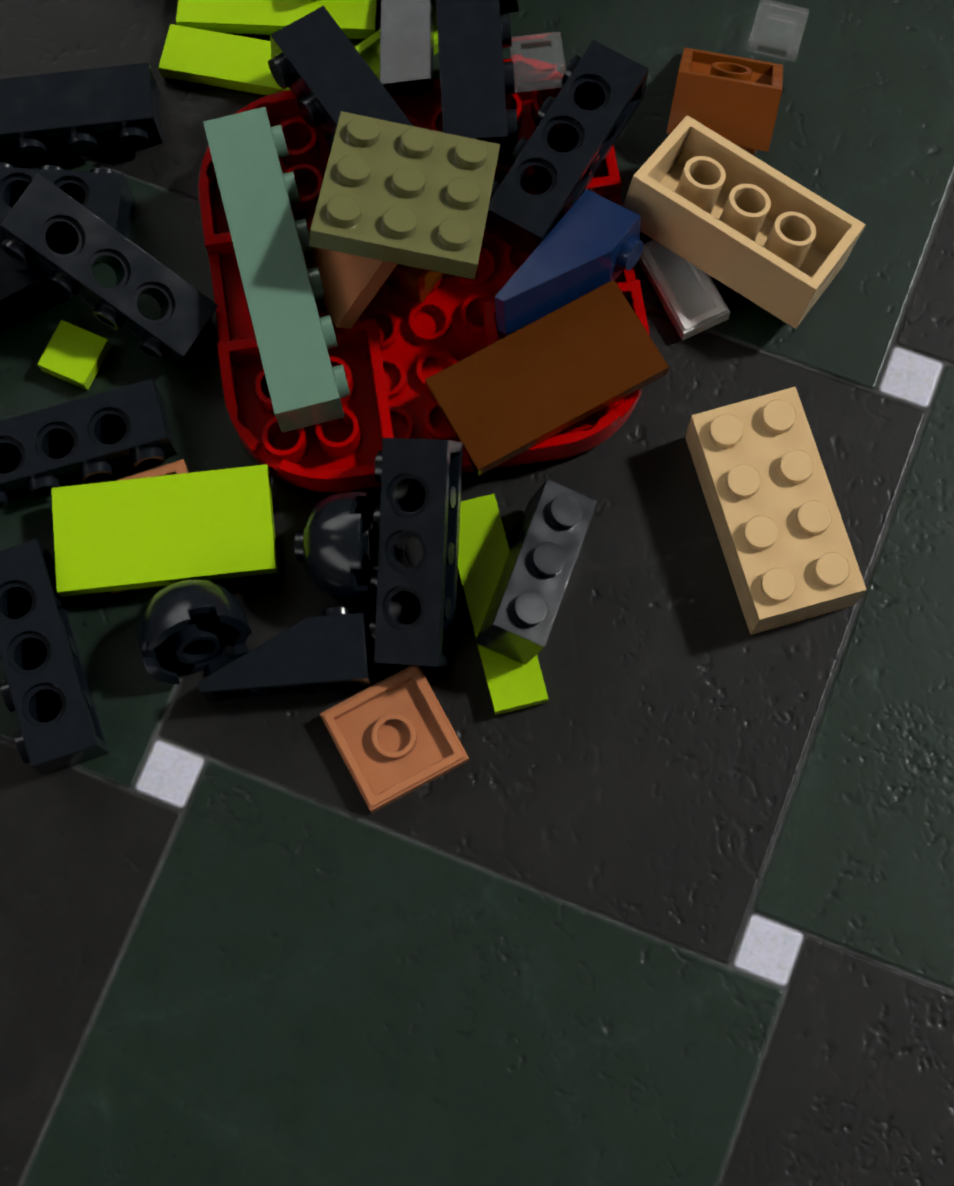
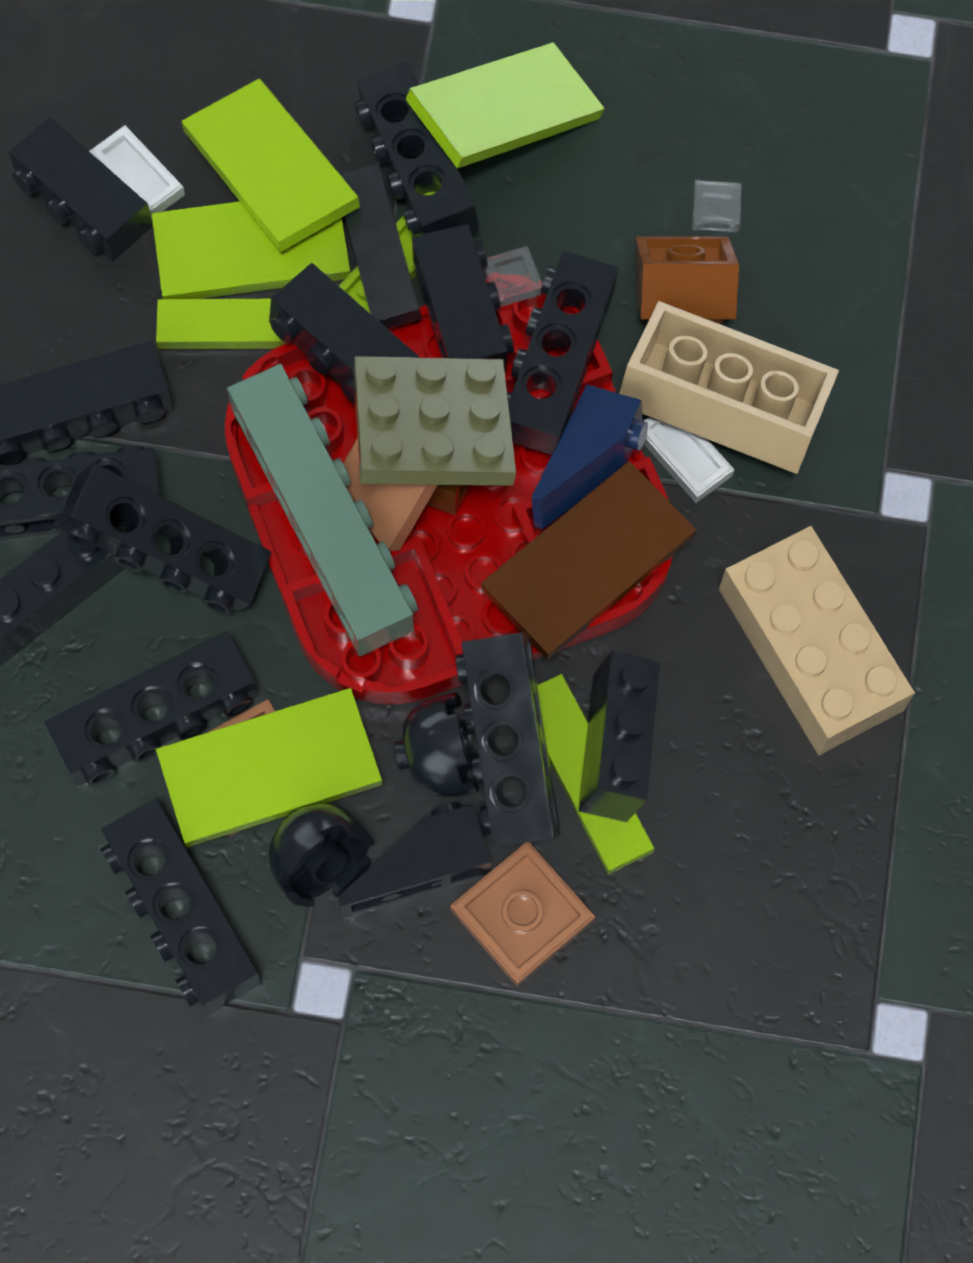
camera: 20 degrees left, 5 degrees down
lime tile [37,320,112,391] -> none

